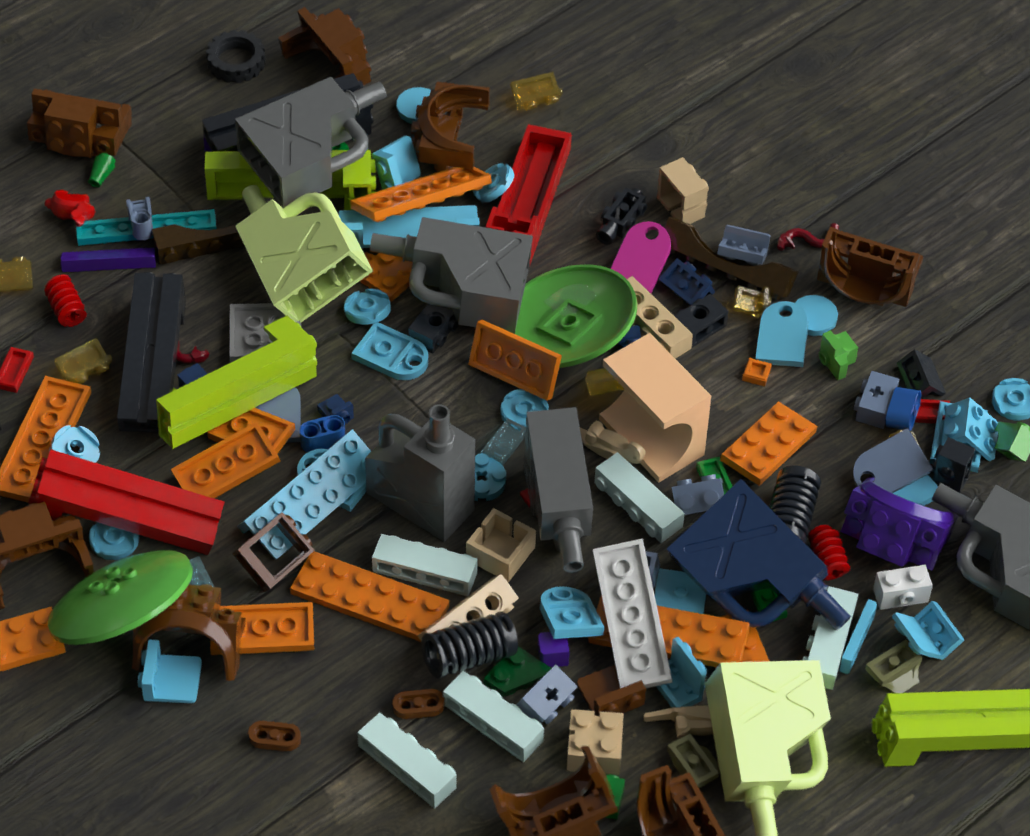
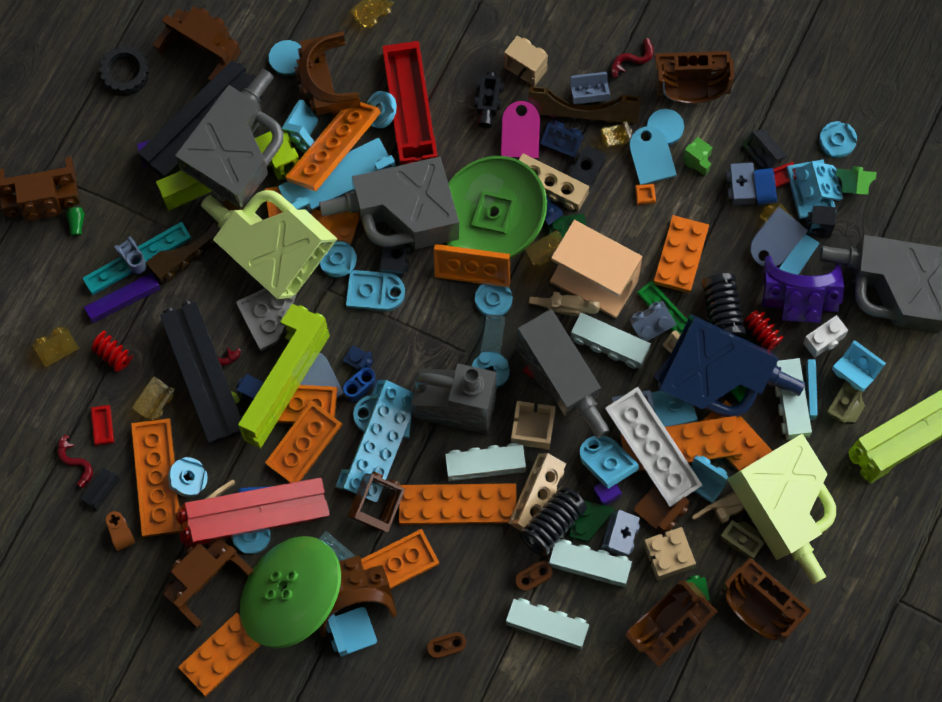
camera: 20 degrees left, 20 degrees up
red animal [45,190,96,227] -> none

